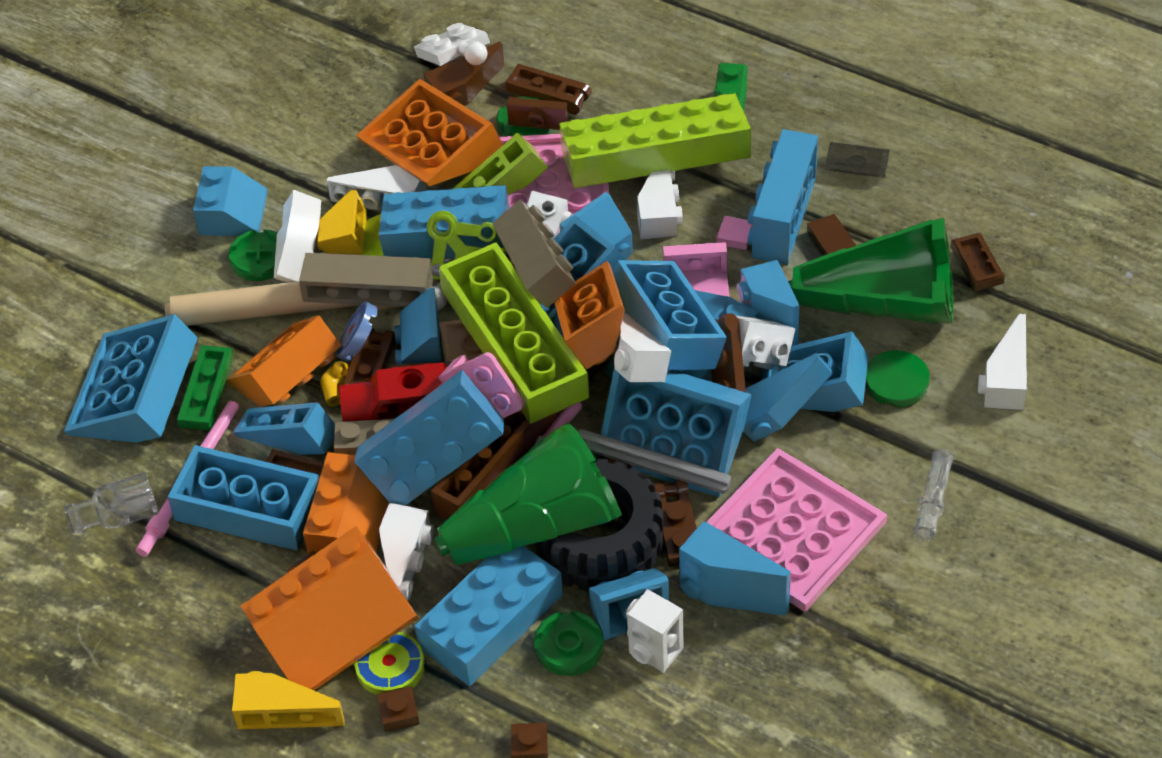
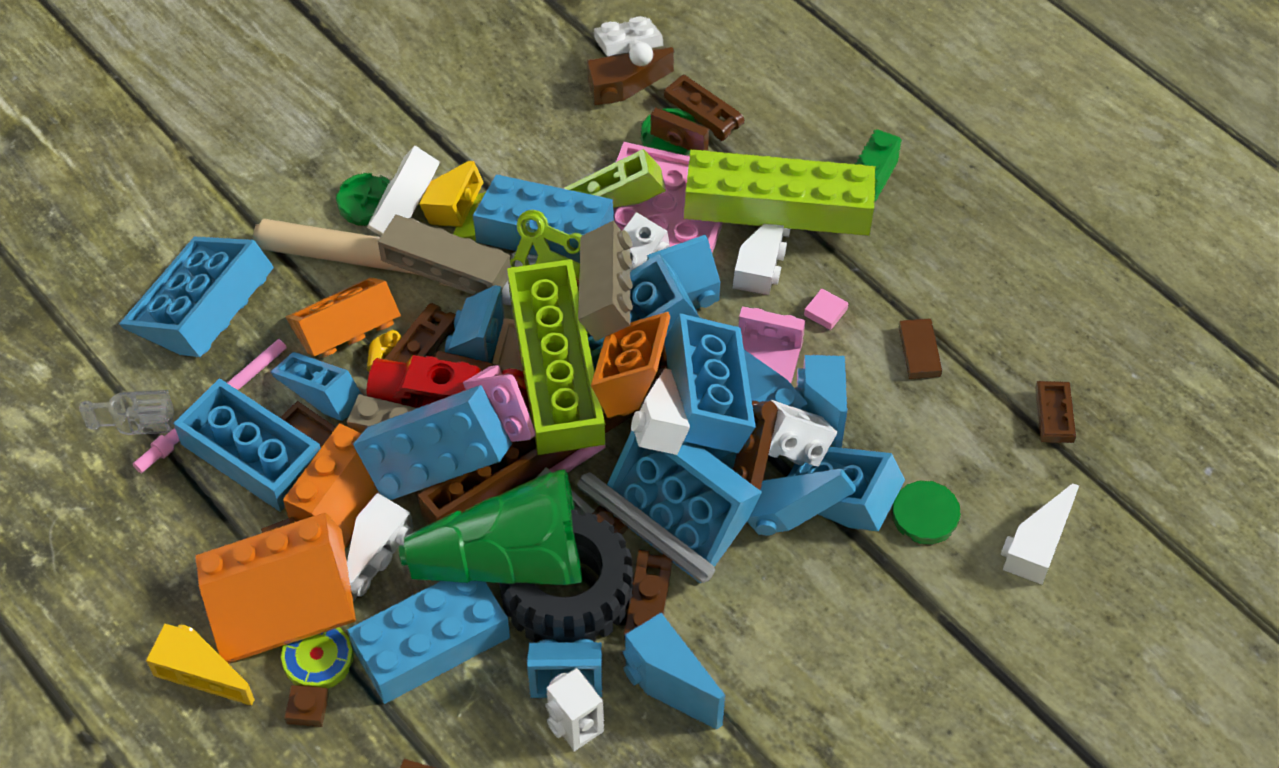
camera: 15 degrees right, 5 degrees up
green plate [177,345,234,430] -> none
dark azure slope [193,166,268,236] -> none
white slope [327,165,427,211] -> none
medium blue tile [335,301,377,362] -> none
orange slope [356,79,503,187] -> none
green tile [534,611,604,676] -> none
bright pink plate [707,448,887,612] -> none
dark azure brick [748,129,818,265] -> none
green cone [788,218,954,324] -> none
clear smoke plate [825,142,890,178] -> none
clear pin [913,449,954,540] -> none

